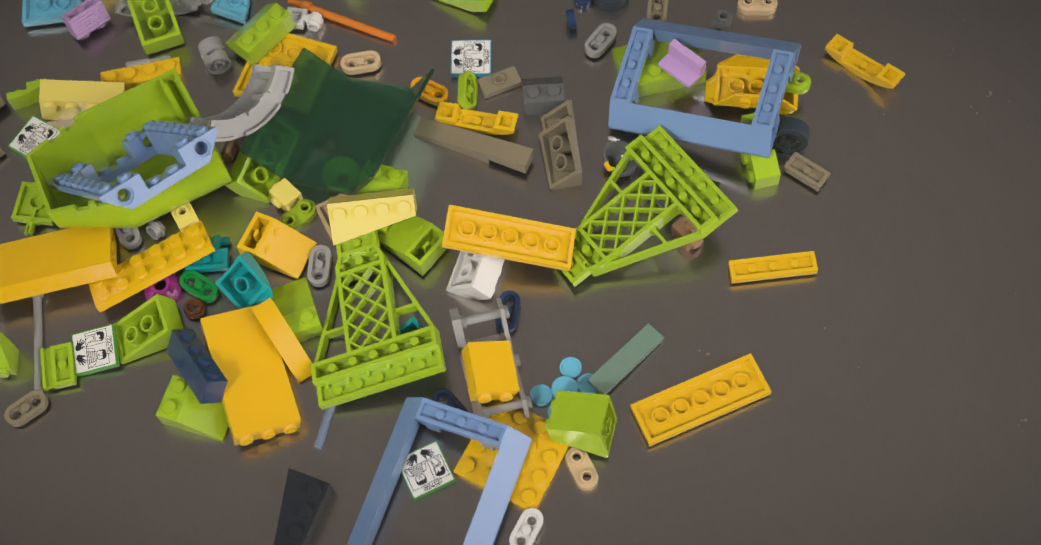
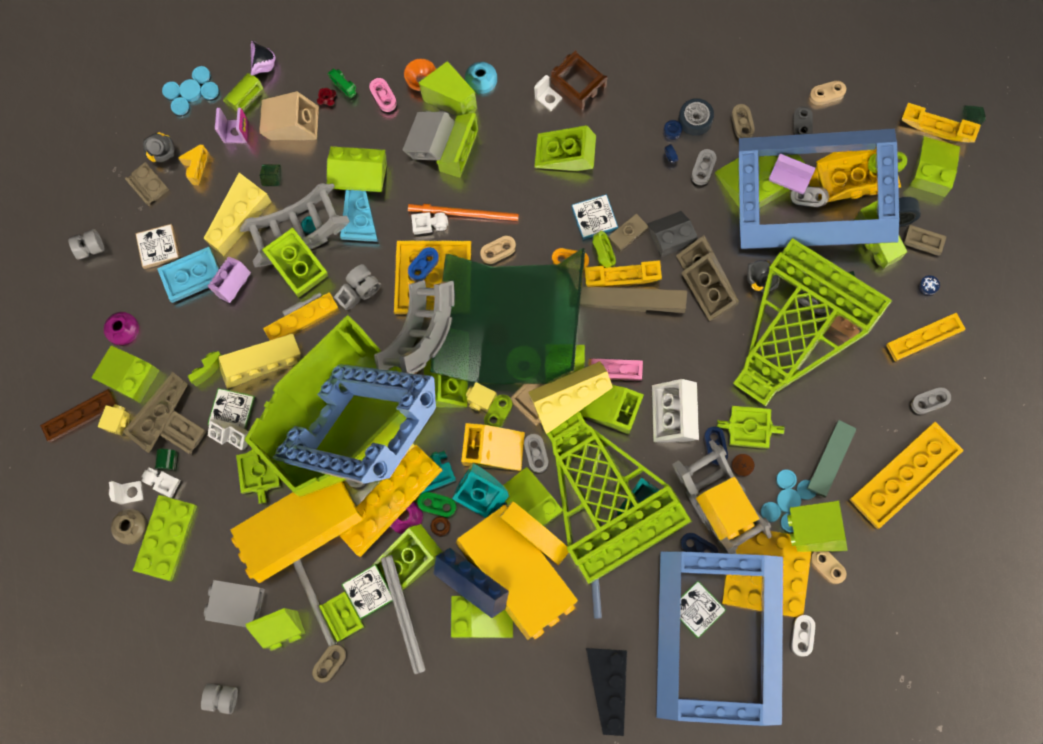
camera: 15 degrees left, 10 degrees up
lime slope [225,3,295,65] -> none
yellow plate [441,205,576,271] -> none
none -> white slope [207,419,249,450]
none -> light grey brick [334,283,361,310]
none -> light grey axle [381,555,425,674]
none -> blue plate [408,247,439,282]
none -> bright pink plate [589,359,643,381]
none -> lime plate [717,406,784,449]
none -> reddish brown piece [731,454,755,477]
none -> light grey plate [791,186,829,207]
none -> lime slope [909,136,960,197]
none -> light grey plate [911,387,951,415]
none -> dark blue tile [919,275,940,295]
none -> clear green slope [963,105,986,125]

